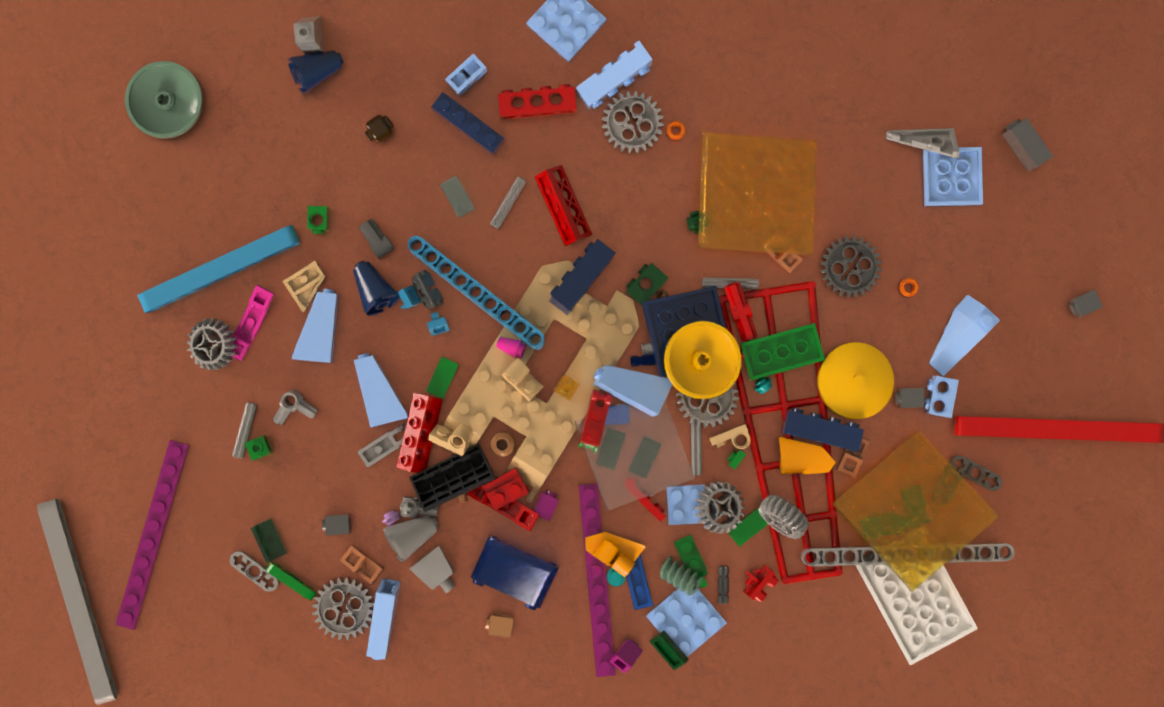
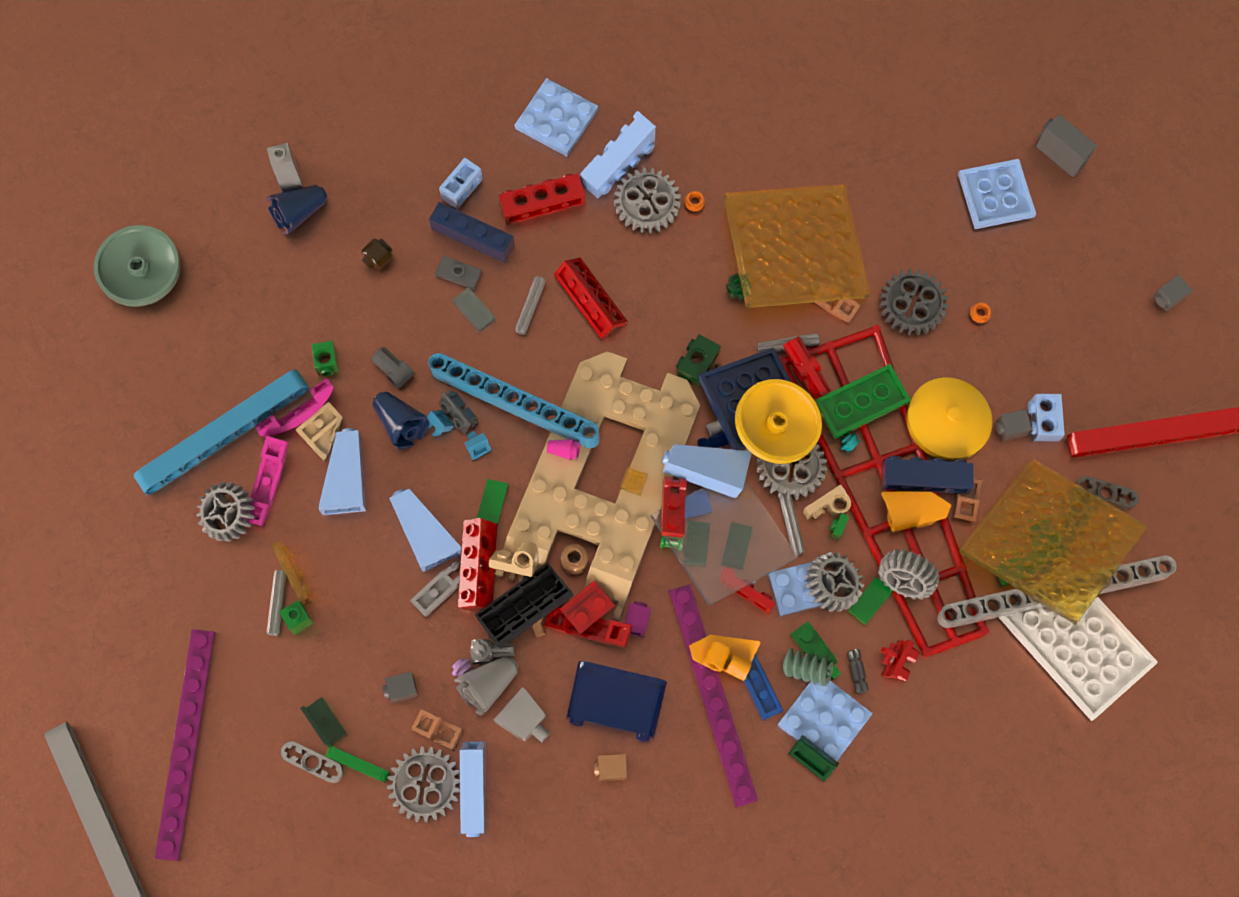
camera: 15 degrees left, 15 degrees down
light grey axle [273,390,317,425] -> none
tan plate [501,359,543,402] -> none
dark blue brick [549,239,616,316] -> none
teal plate [607,568,626,586] -> none
magenta brick [609,639,643,673] -> none
light grey wing [886,128,959,158] -> none
light blue wedge [929,295,1000,376] -> none
none -> dark pink slope [255,378,334,436]
none -> clear yellow plate [271,541,312,606]
none -> dark grey plate [435,256,482,290]

